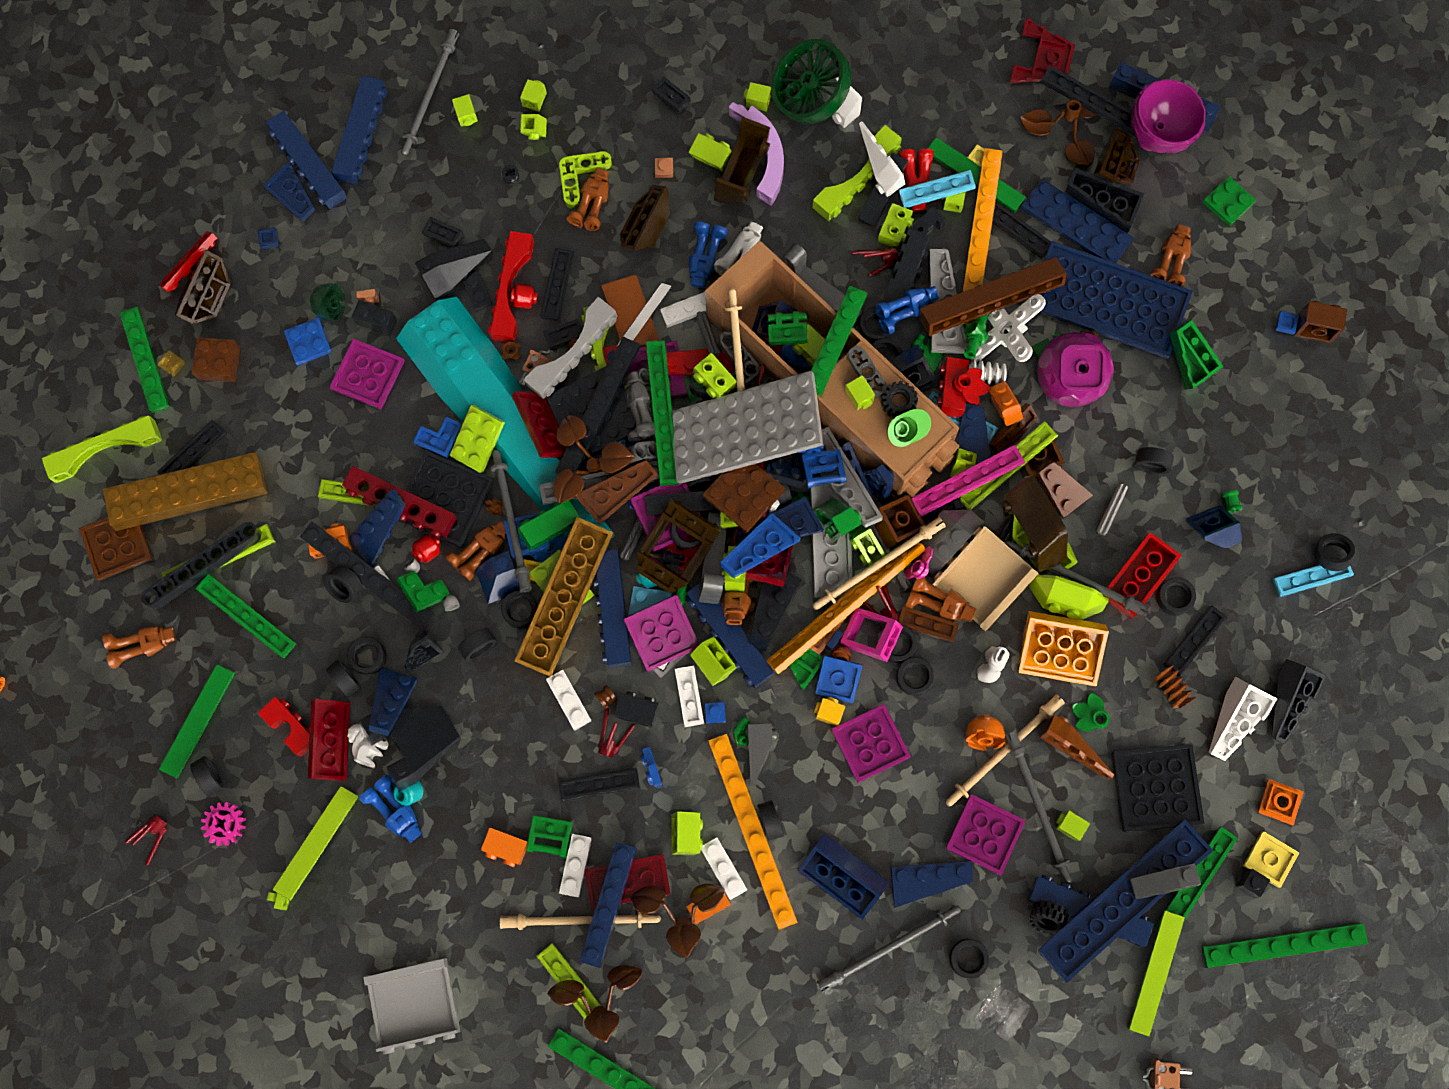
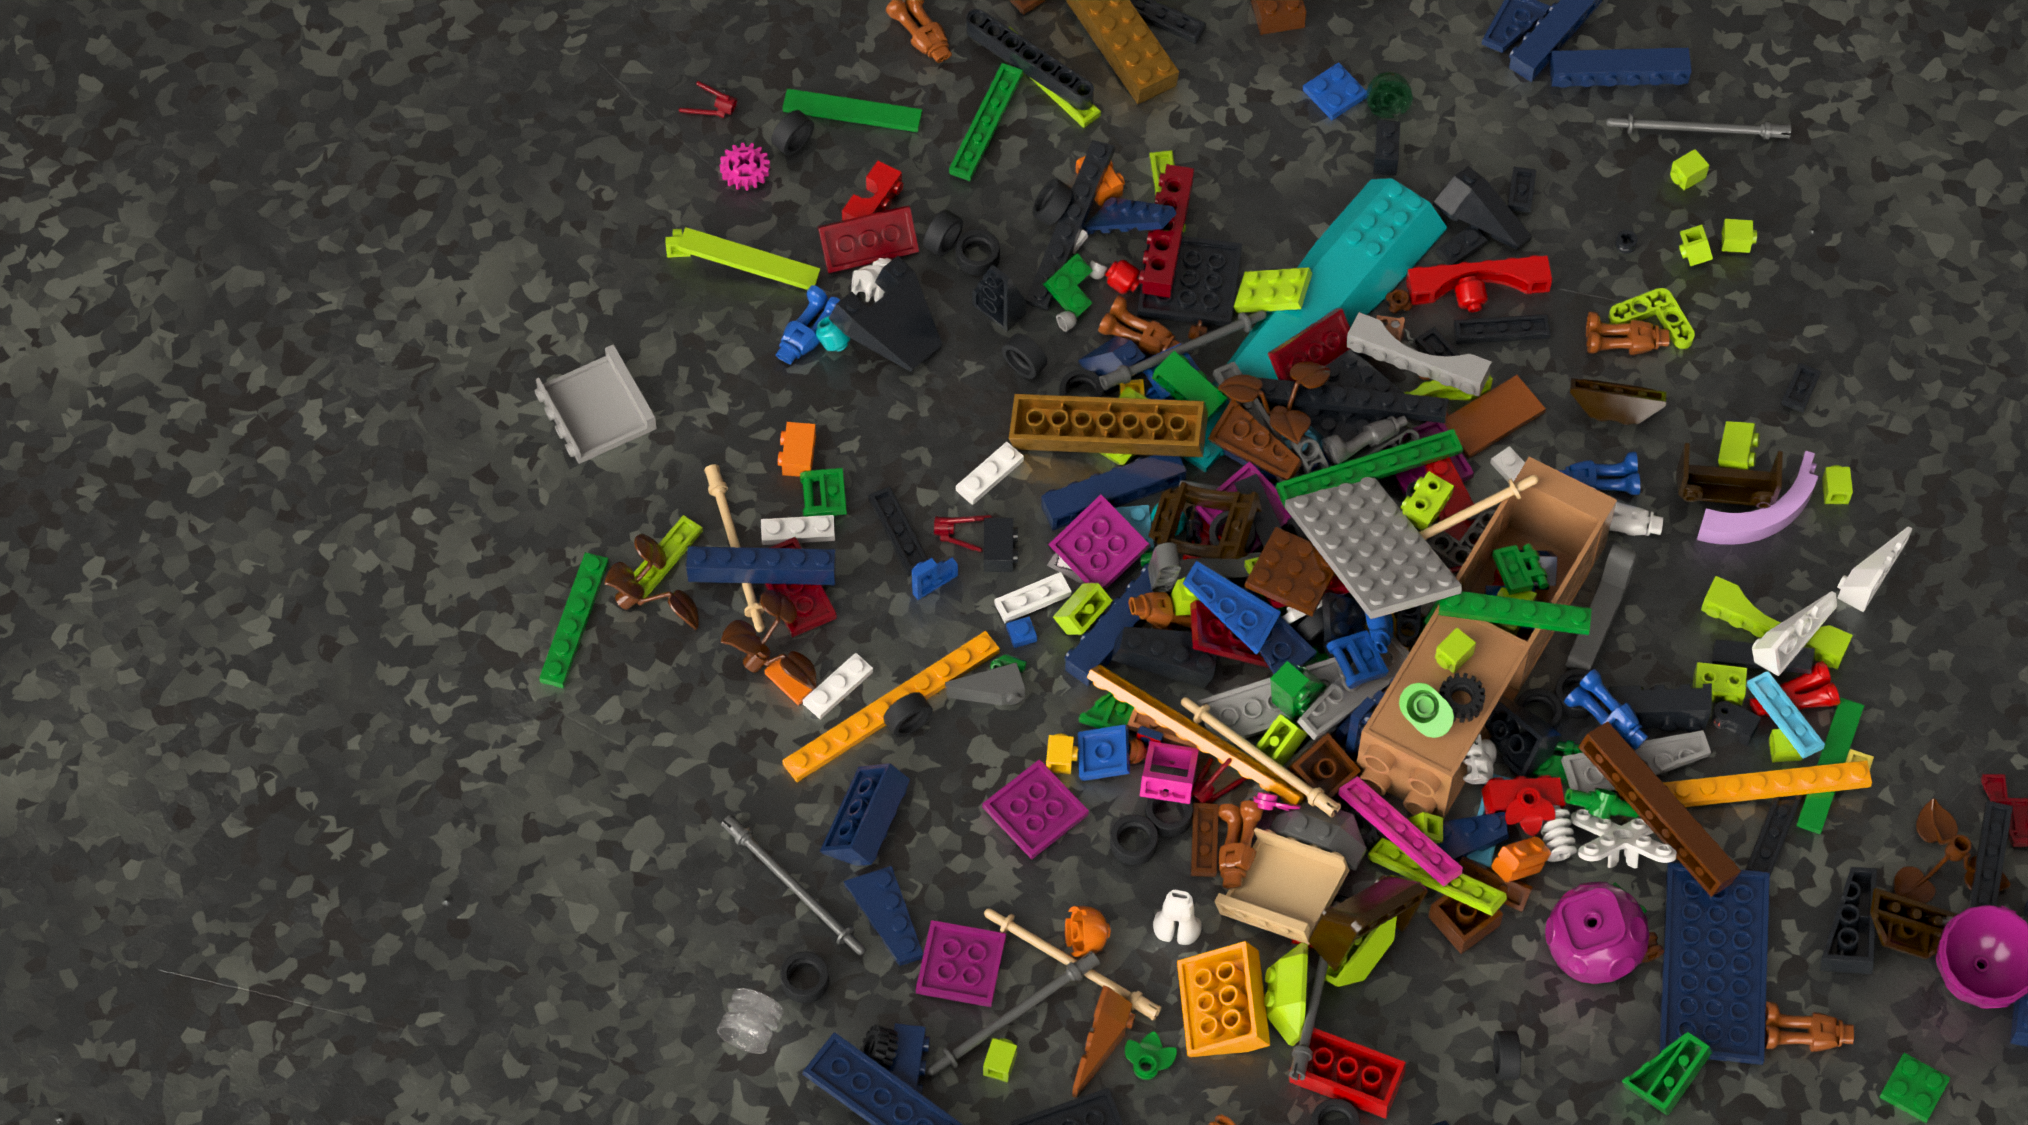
camera: 70 degrees right, 15 degrees down
dark blue tile [257,227,280,249] -> none
magenta plate [329,339,405,410] -> none
nougat plate [356,289,379,305] -> none
dark blue wing [369,668,417,736] -> none
blue plate [413,417,463,459] -> none
reddish brown wheel [594,684,618,709] -> none
white sticker [617,283,671,346] -> none
nougat plate [655,158,673,178] -> none
lime brick [671,812,703,855] -> none
dark green piece [771,39,851,124] -> none
dark grey beam [848,346,887,398] -> none
dark red plant [851,247,898,277] -> none
dark blue plate [1021,178,1134,263] -> none
wing [1035,460,1093,518] -> none
light grey axle [1096,483,1128,536] -> none

